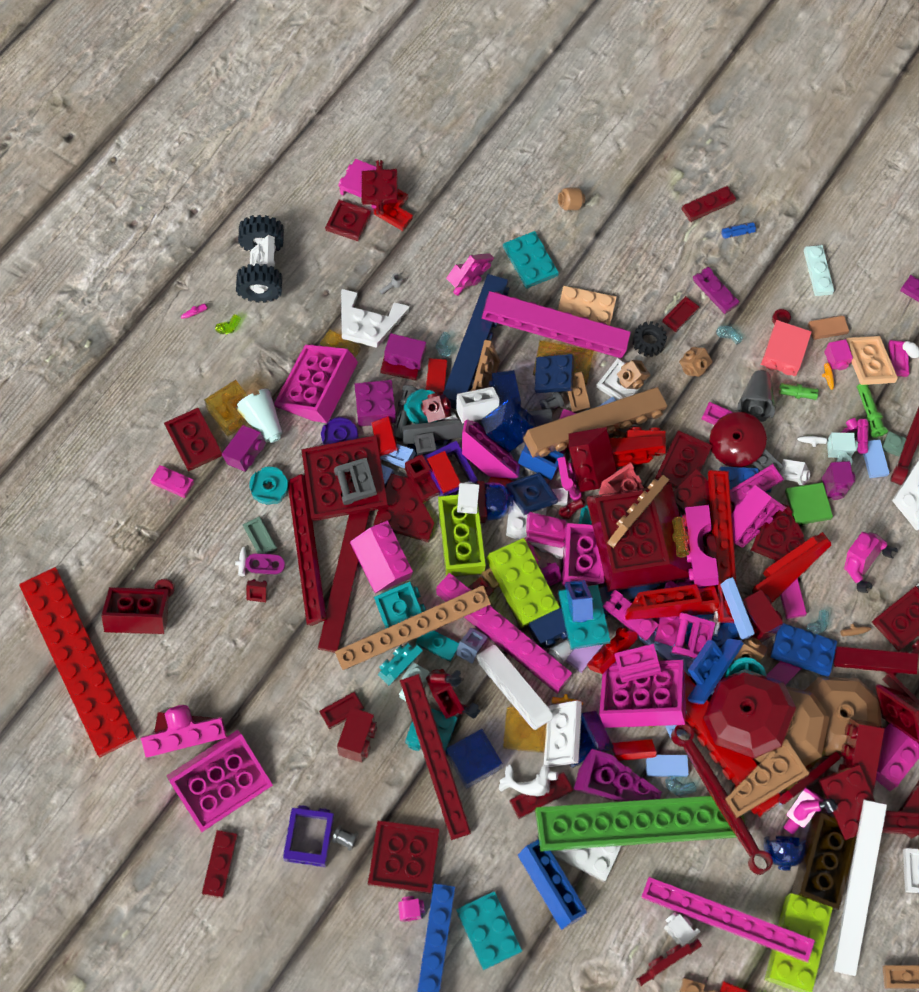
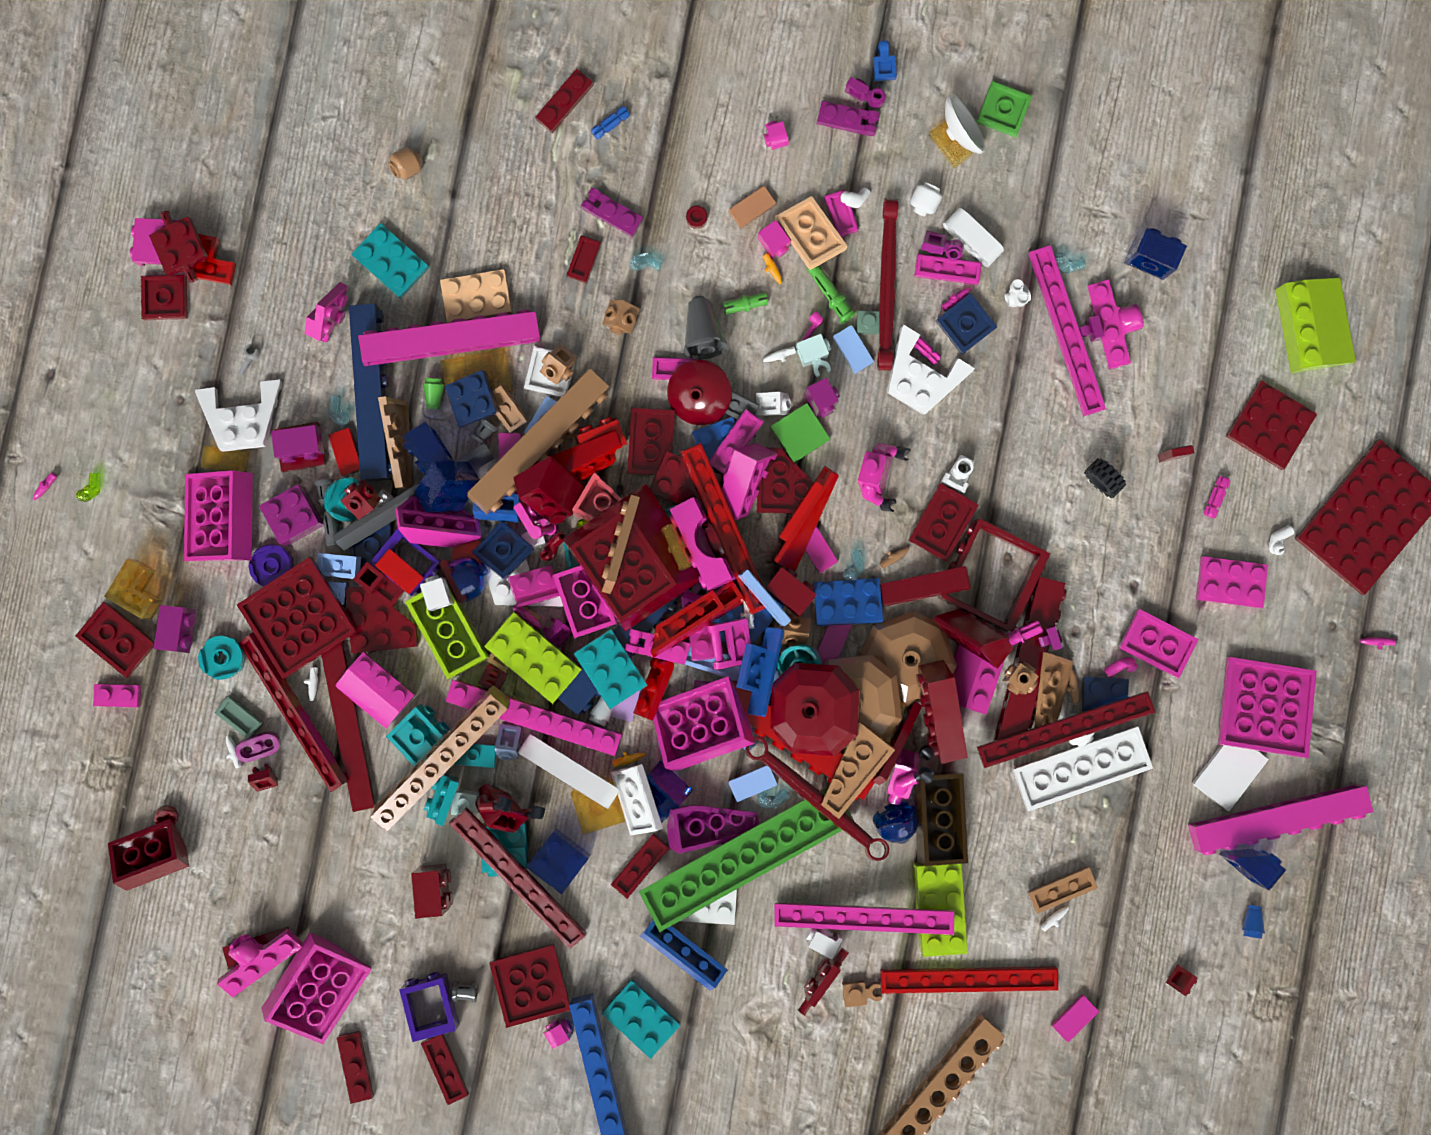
camera: 25 degrees left, 20 degrees up
red plate [19,567,137,758] -> none
black plate [236,215,284,303] -> none
light aqua cone [236,389,282,443] -> none
dark red tile [319,691,365,730] -> none
dark grey plate [334,458,377,505] -> none
red tile [371,416,398,456] -> none
flat silver tile [414,433,436,456] -> none
white brick [456,387,499,423] -> none
white animal [499,764,558,796] -> none
slope [565,580,593,622] -> none
red tile [612,739,656,761] -> none
dark pink plate [614,644,661,683] -> none
black tyre [632,321,667,357] -> none
coral brick [761,320,811,376] -> none
light aqua plate [804,245,834,296] -> none
dark red plate [819,764,885,840] -> none
white tile [833,800,887,976] -> none
dark pink axle [857,419,868,454] -> none
none -> white helmet [305,667,318,701]
none -> dark red plate [421,1034,469,1105]
none -> bright green cone [423,378,445,409]
none -> dark pink plate [763,121,789,150]

